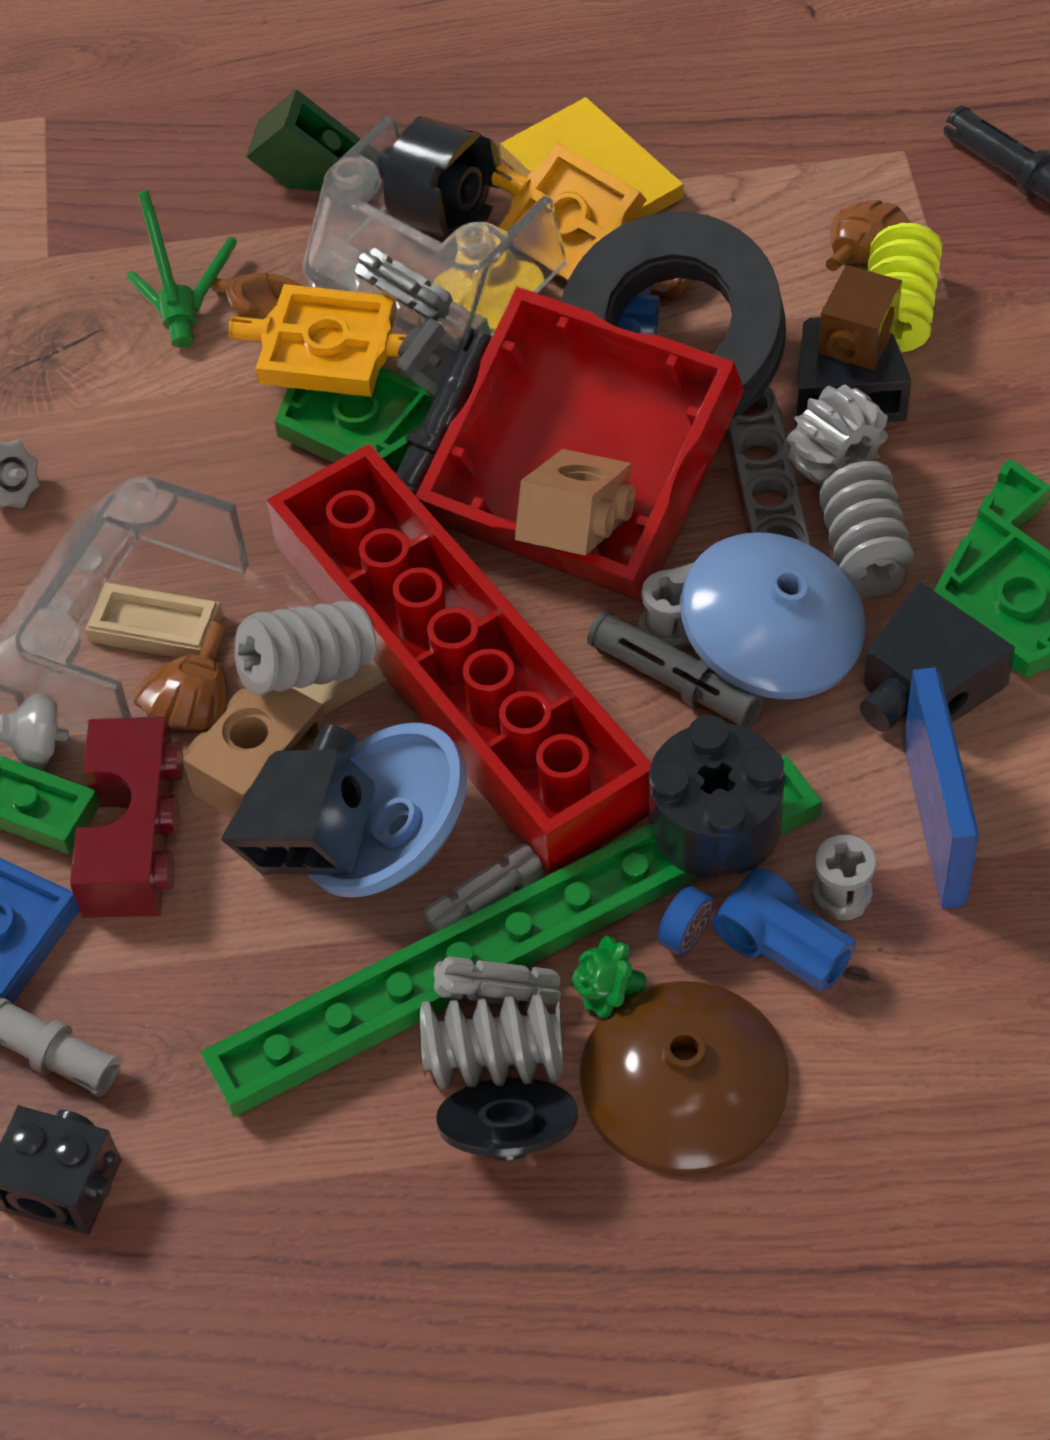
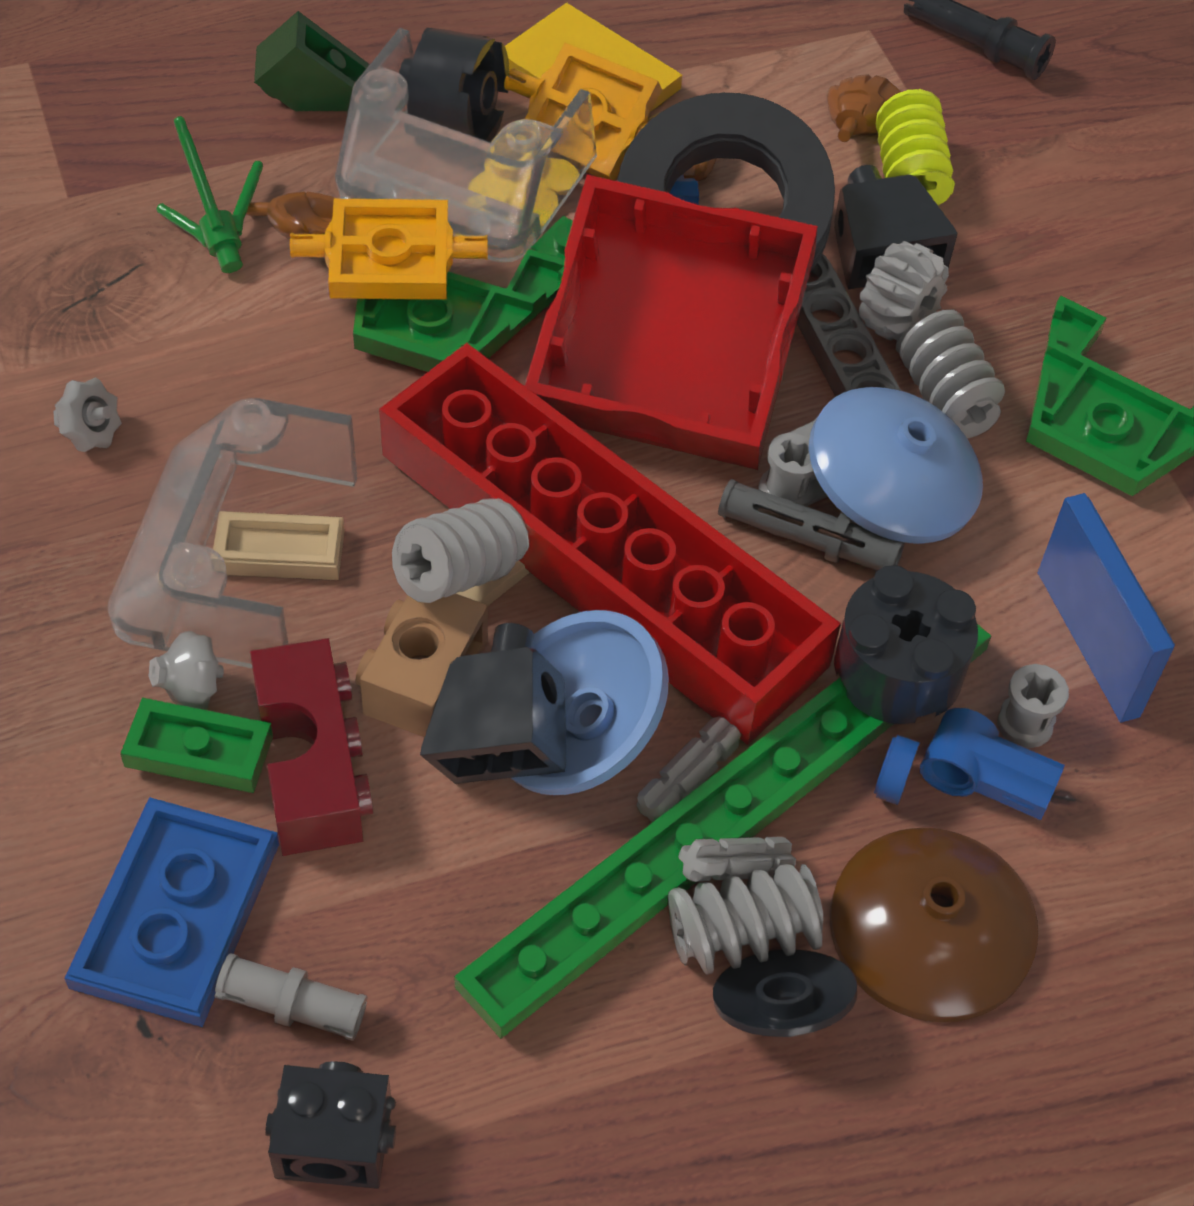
camera: 20 degrees left, 0 degrees up
dark orange piece [132,621,227,732] -> none
dark grey axle [355,248,453,321] -> none
dark grey bracket [396,318,460,397] -> none
black pin [396,326,492,496] -> none
medium nougat brick [515,449,636,556] -> none
green plant [572,936,646,1019] -> none
reddish brown brick [818,265,902,370] -> none
black torso [860,582,1015,732] -> none

